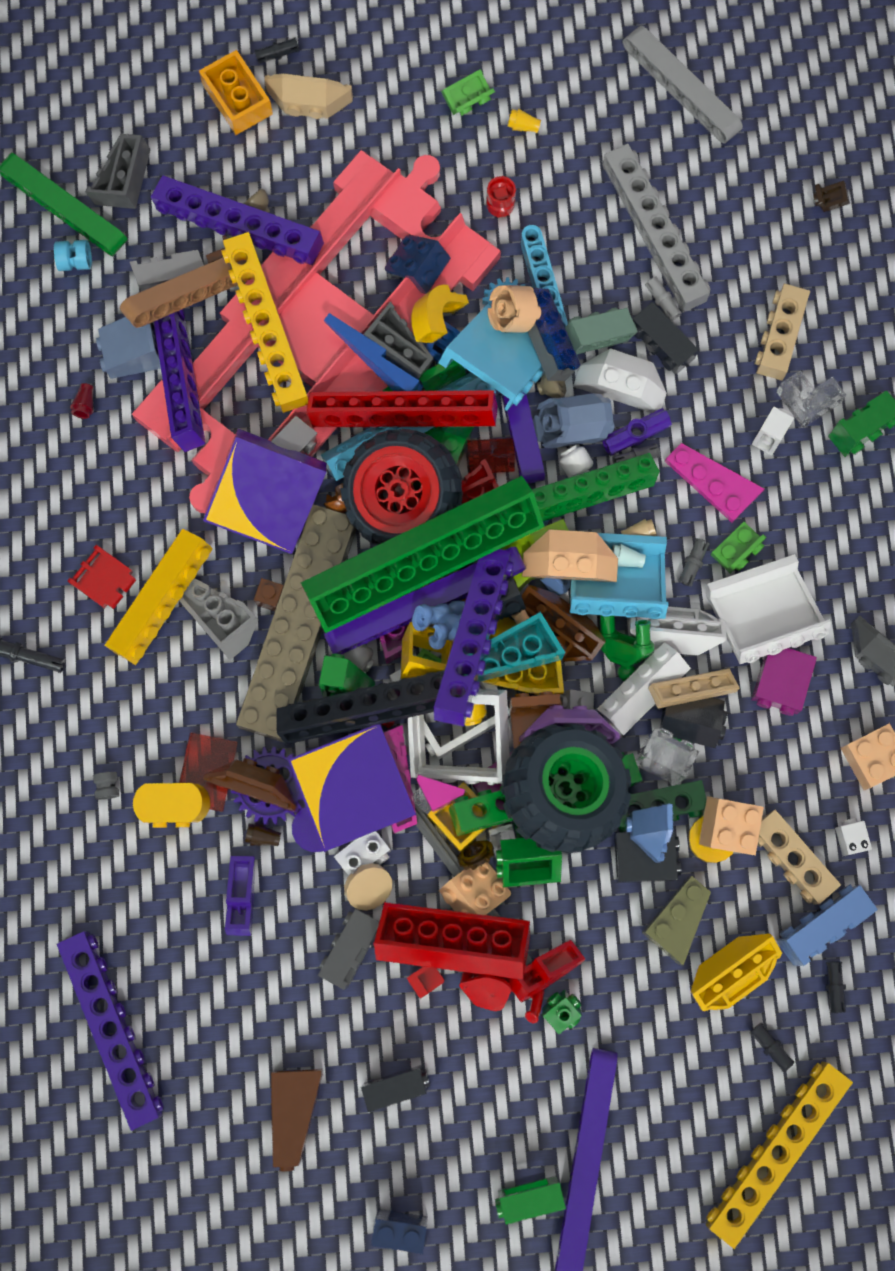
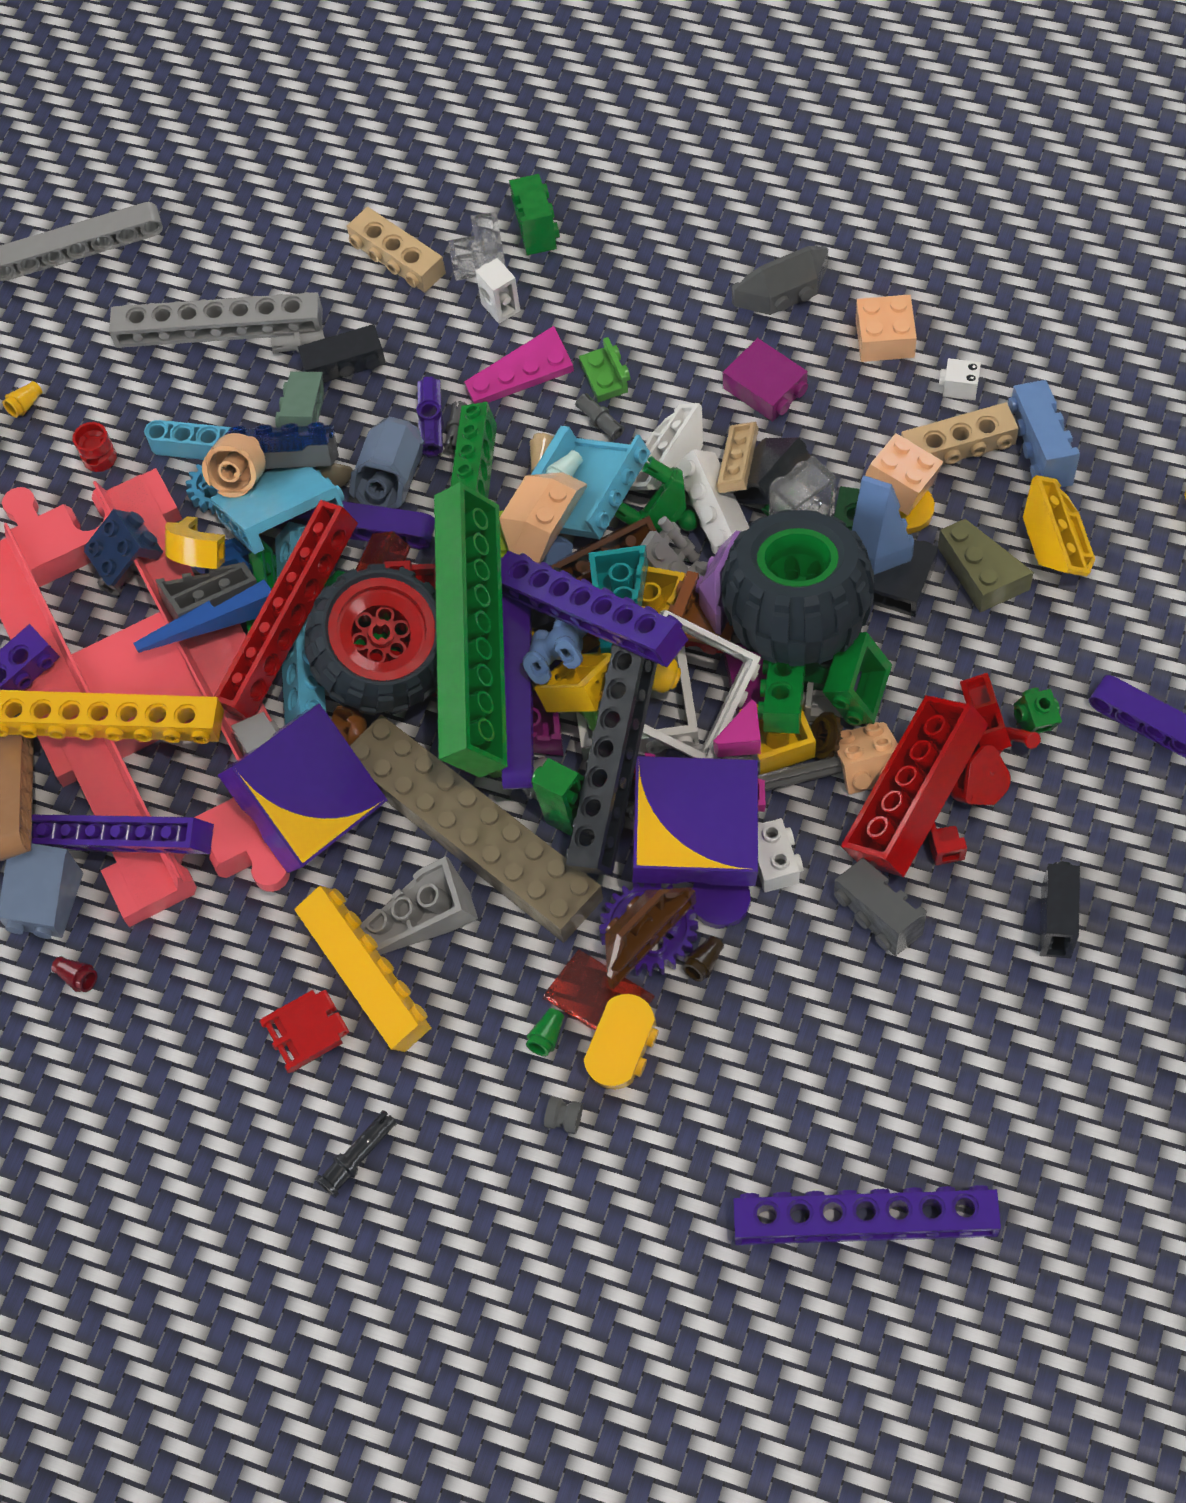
camera: 60 degrees left, 15 degrees down
dark purple slope [225,856,255,936] -> none
reddish brown brick [254,578,284,612] -> none
reddish brown slope [271,1069,323,1172] -> none
tan tile [344,863,392,911] -> none
white head [559,444,593,478] -> none
white wedge [573,349,667,413] -> none
white panel [706,554,831,664] -> none
black pin [749,1022,795,1072] -> none
dark brown bracket [813,180,850,212] -> none
black pin [826,961,846,1013] -> none
none -> green cone [526,1008,565,1056]
none -> light grey plate [641,516,699,573]

